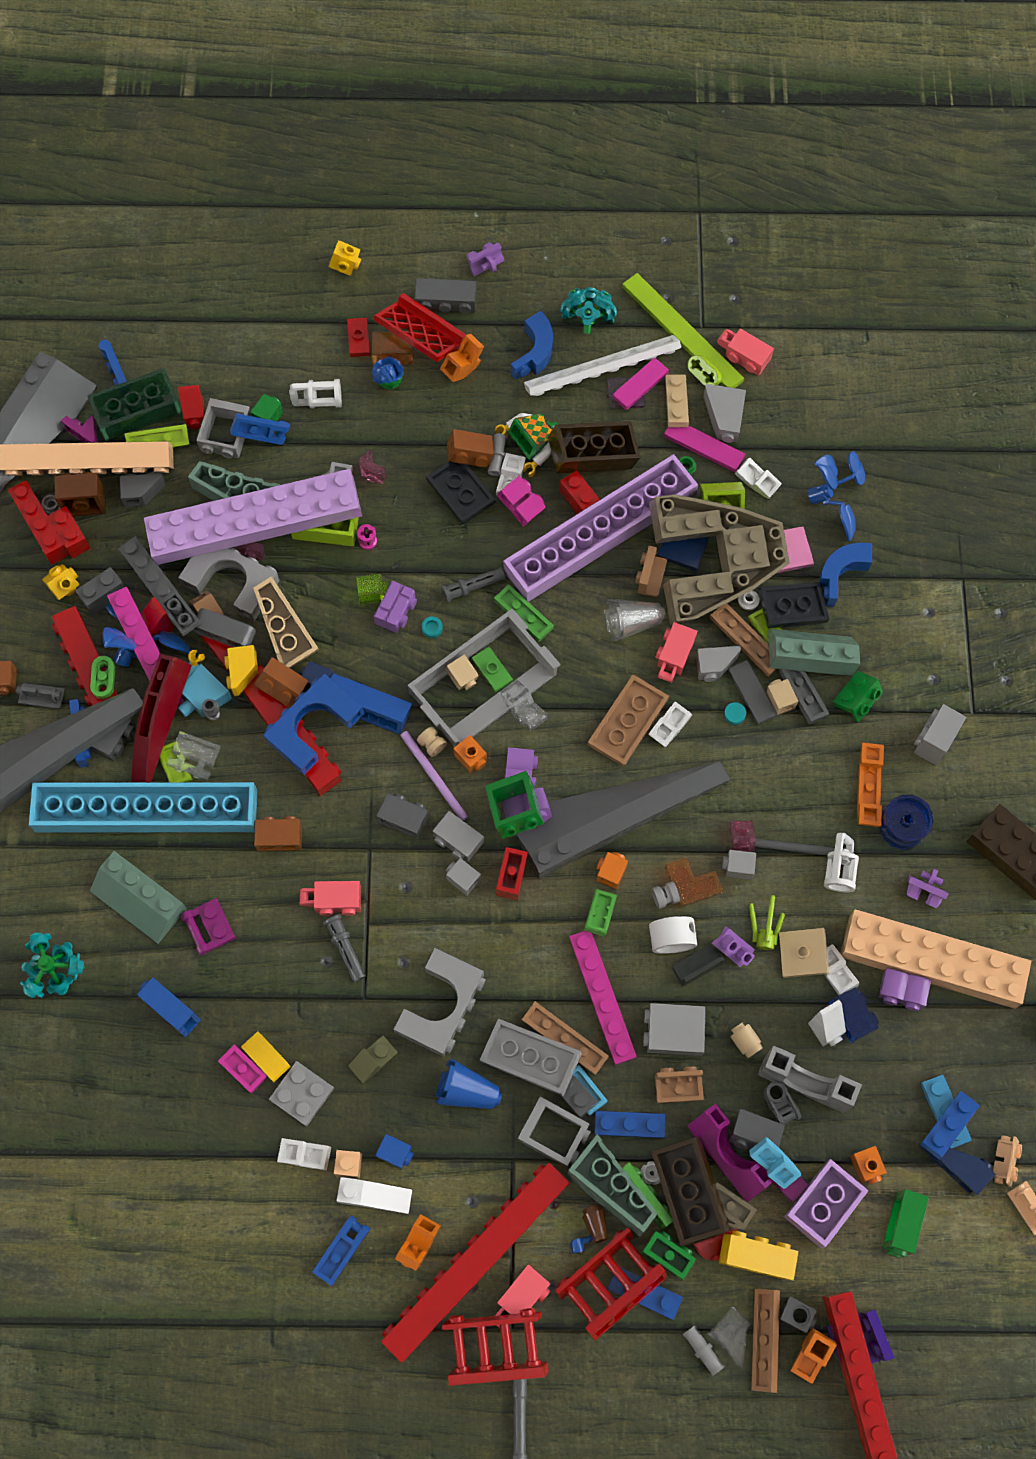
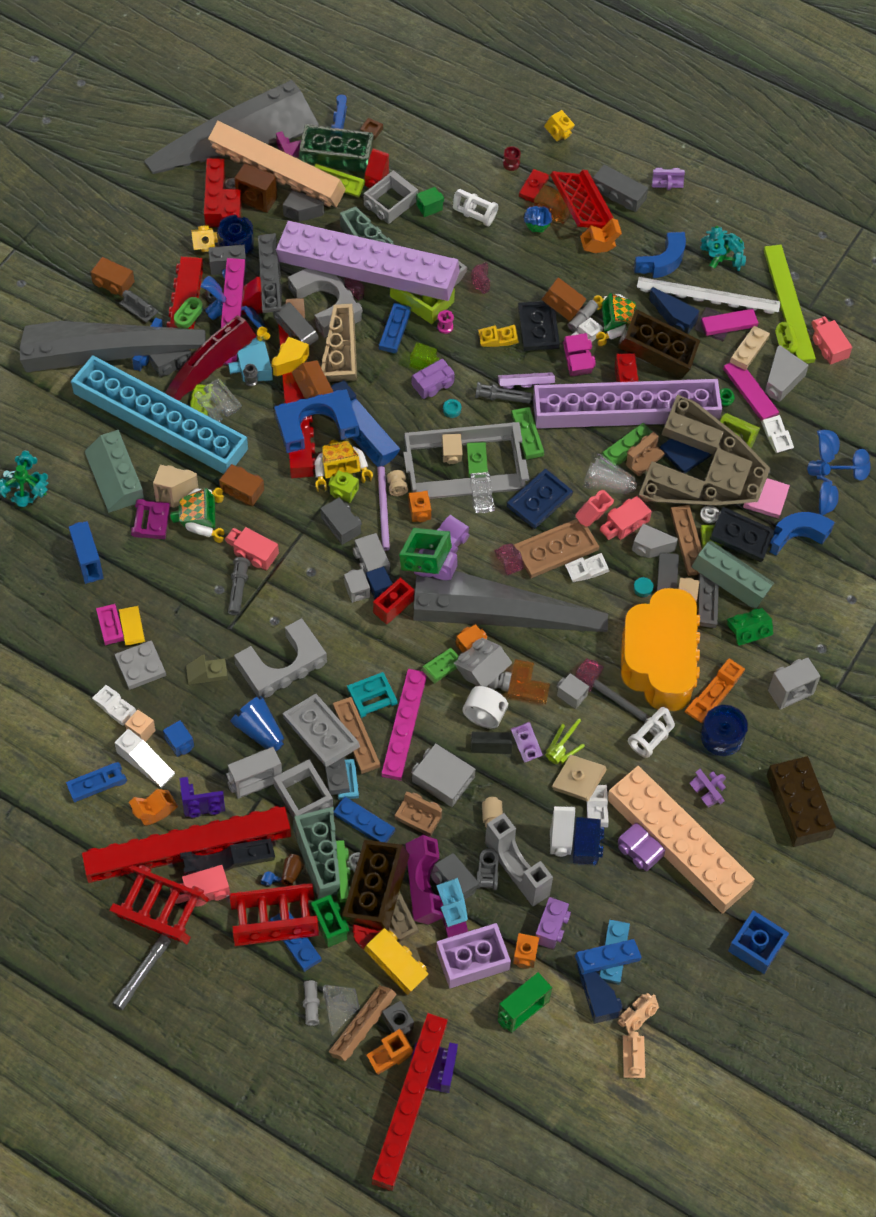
camera: 30 degrees right, 10 degrees down
blue plate [230,413,290,445] -> none
none -> tan slope [153,465,199,508]
none -> torso [171,488,225,543]
none -> dark purple bracket [180,777,225,818]
none -> black piece [180,838,275,875]
none -> clear blue brick [218,215,254,254]
none -> light grey window [226,747,282,799]
none -> torso [314,440,373,492]
none -> lime brick [328,470,359,503]
none -> teal plate [347,672,398,718]
none -> reddish brown plate [360,118,383,140]
none -> dark blue brick [366,566,392,600]
none -> blue plate [379,303,411,354]
none -> light grey brick [454,638,512,687]
none -> yellow slope [478,325,519,347]
none -> clear pink bracket [494,543,524,575]
none -> lavender plate [498,372,555,388]
none -> dark red wheel [503,146,521,171]
none -> dark blue plate [507,469,573,529]
none -> medium lavender brick [535,897,571,950]
none -> coral brick [576,490,614,526]
none -> bright green plate [602,423,653,468]
none -> light orange brick [621,588,700,711]
none -> dark blue slope [649,287,700,334]

